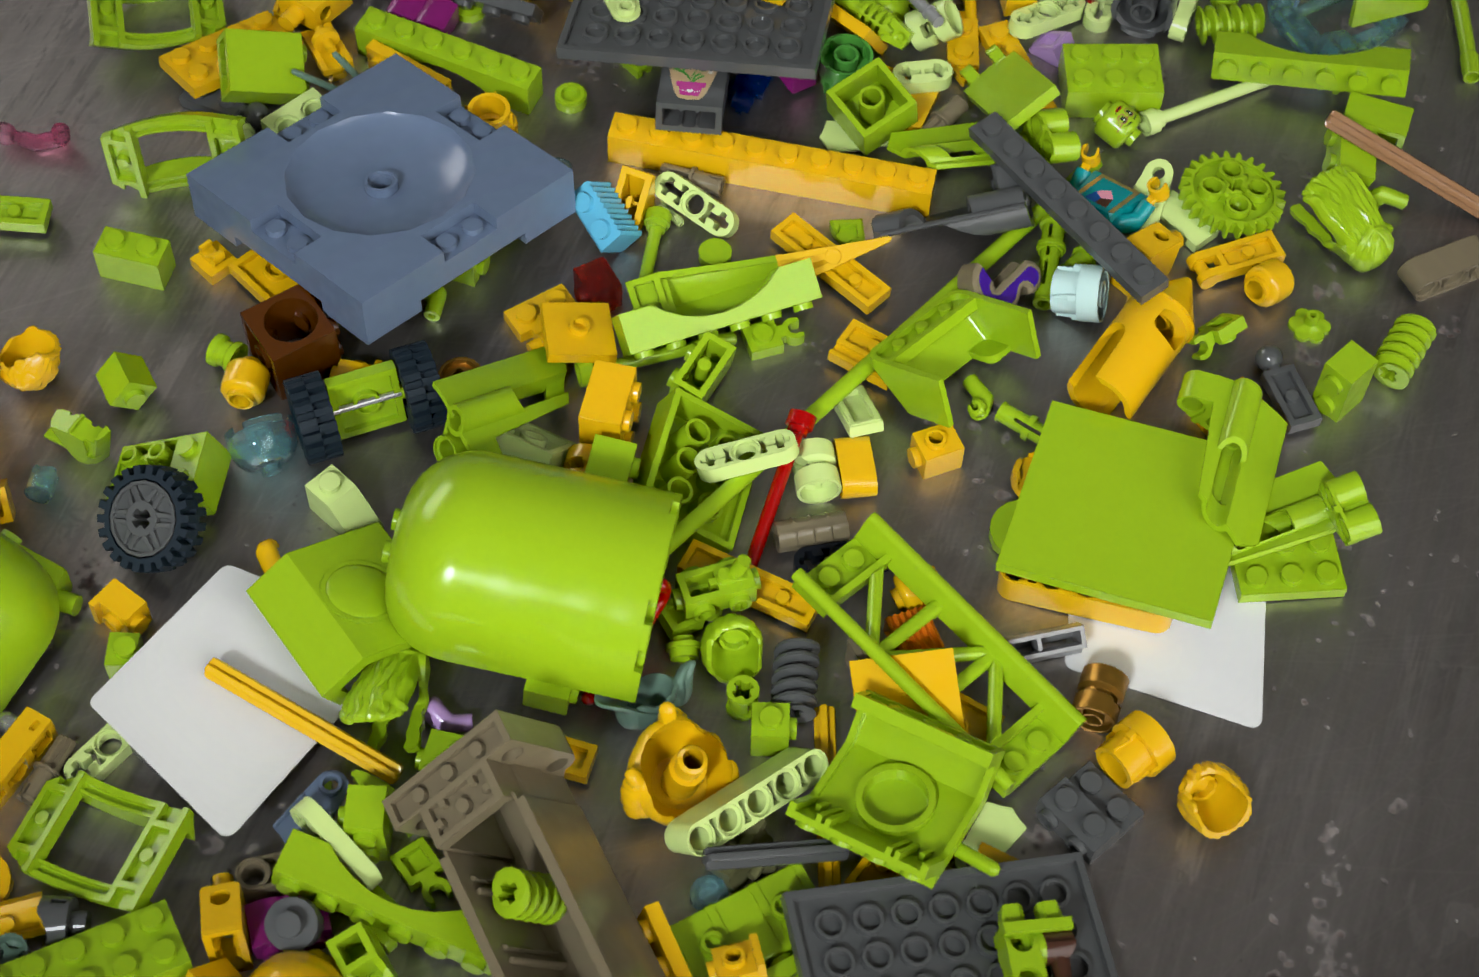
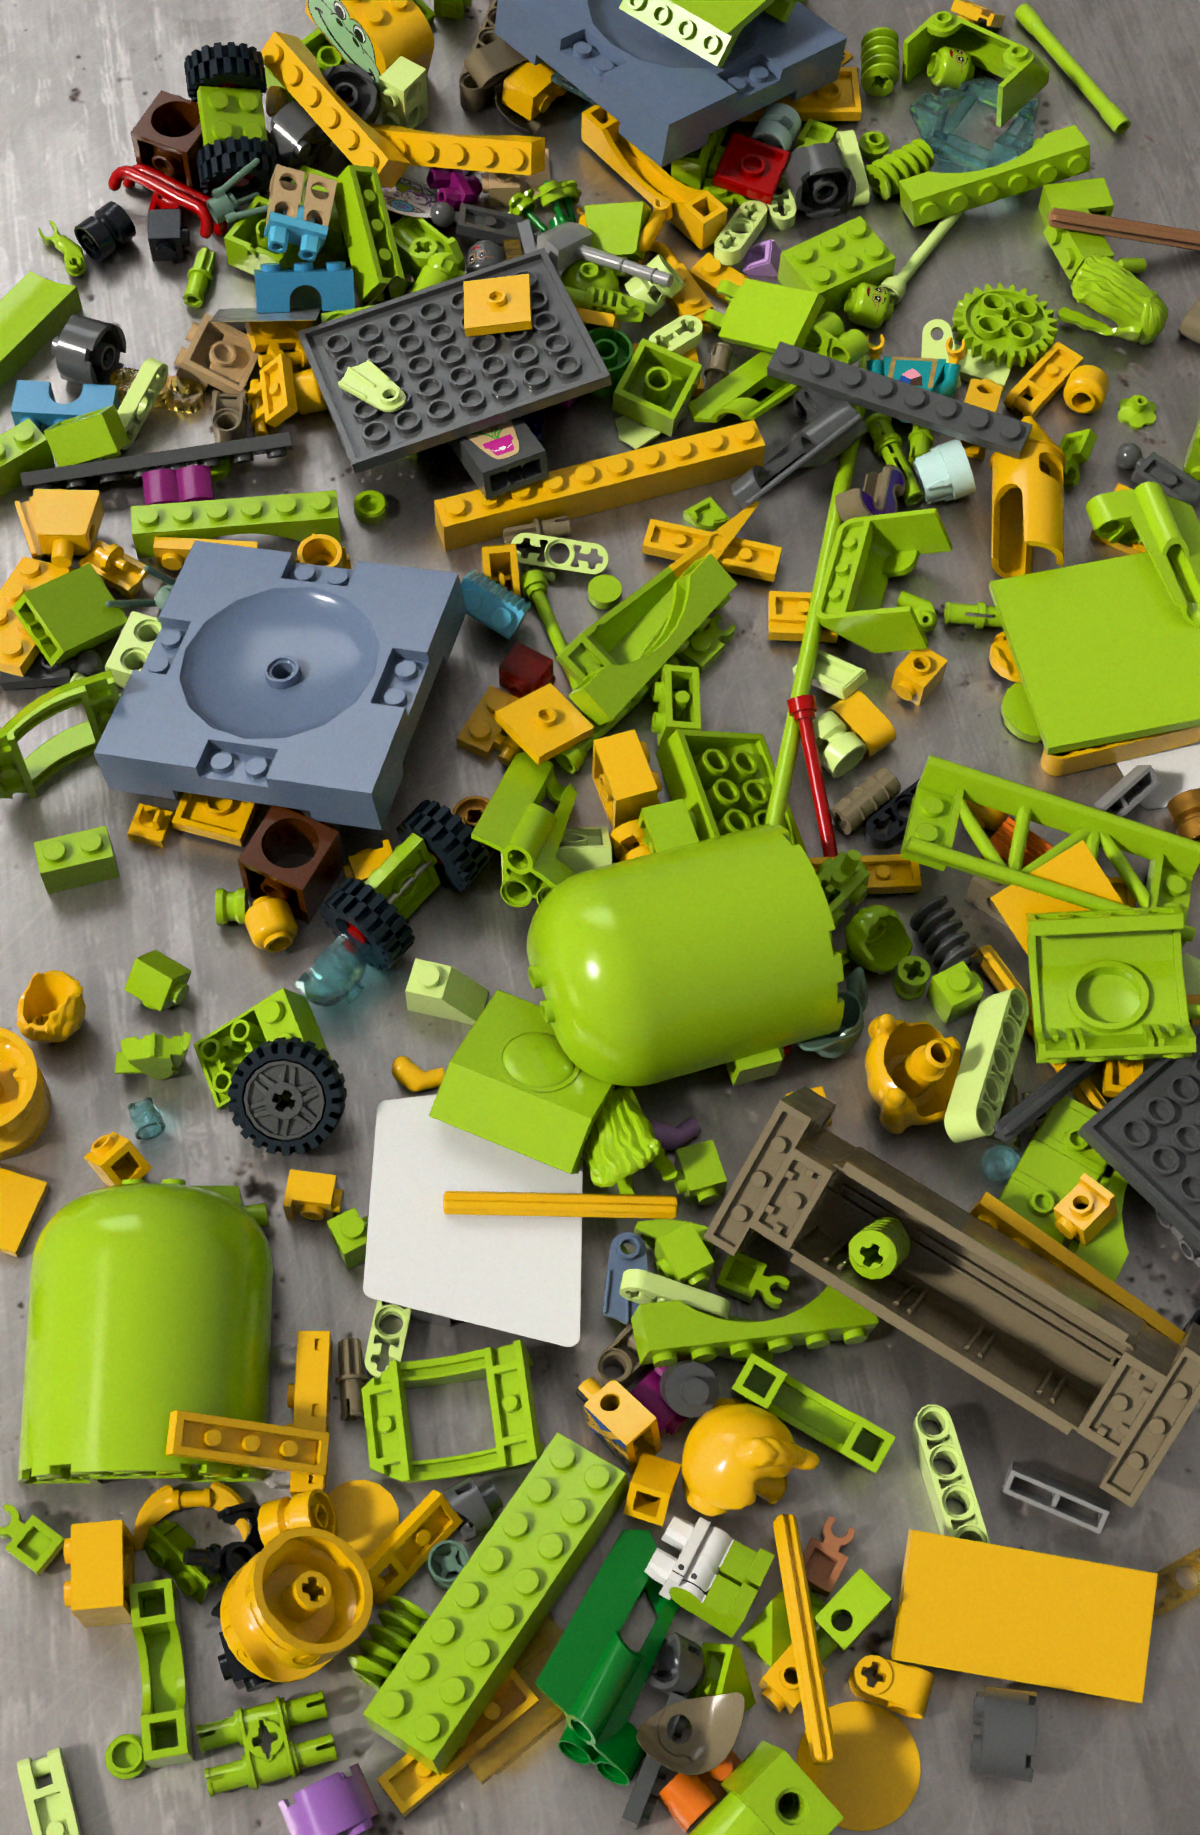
camera: 30 degrees left, 5 degrees up
yellowish green beam [694,429,799,483] -> none

